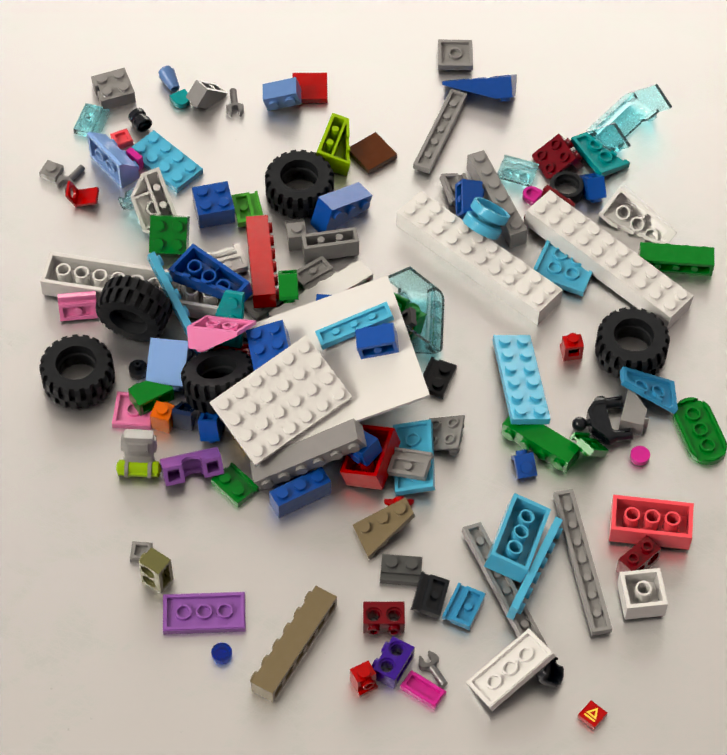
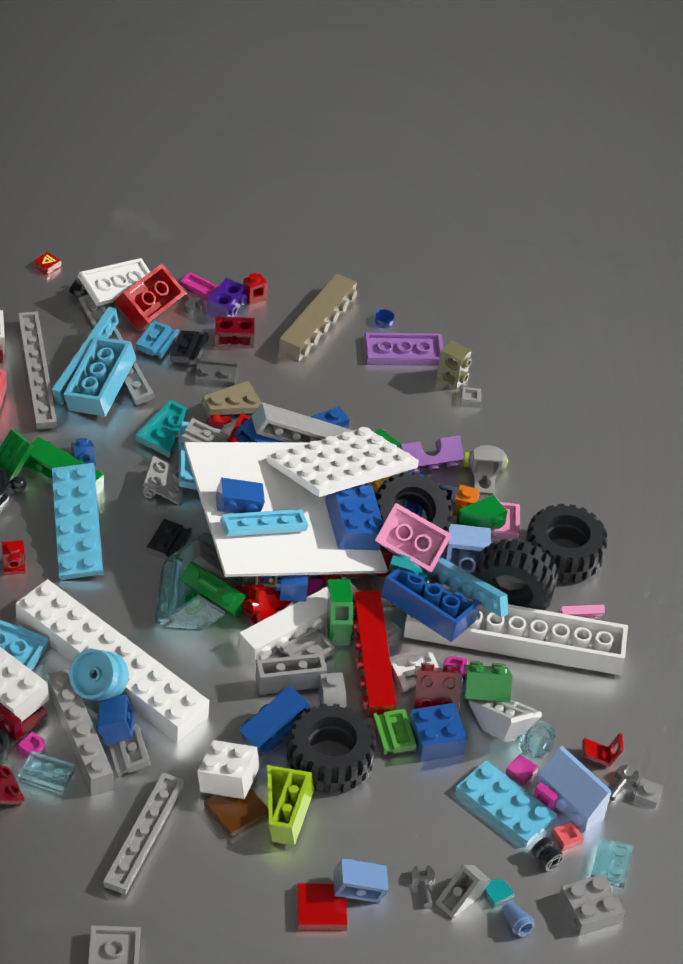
camera: 175 degrees right, 10 degrees down
blue wedge [442,74,517,102] -> none
none -> red brick [114,264,187,331]
none -> teal wing [136,400,187,458]
none -> white brick [197,740,260,799]
none -> dark red bracket [413,663,462,713]

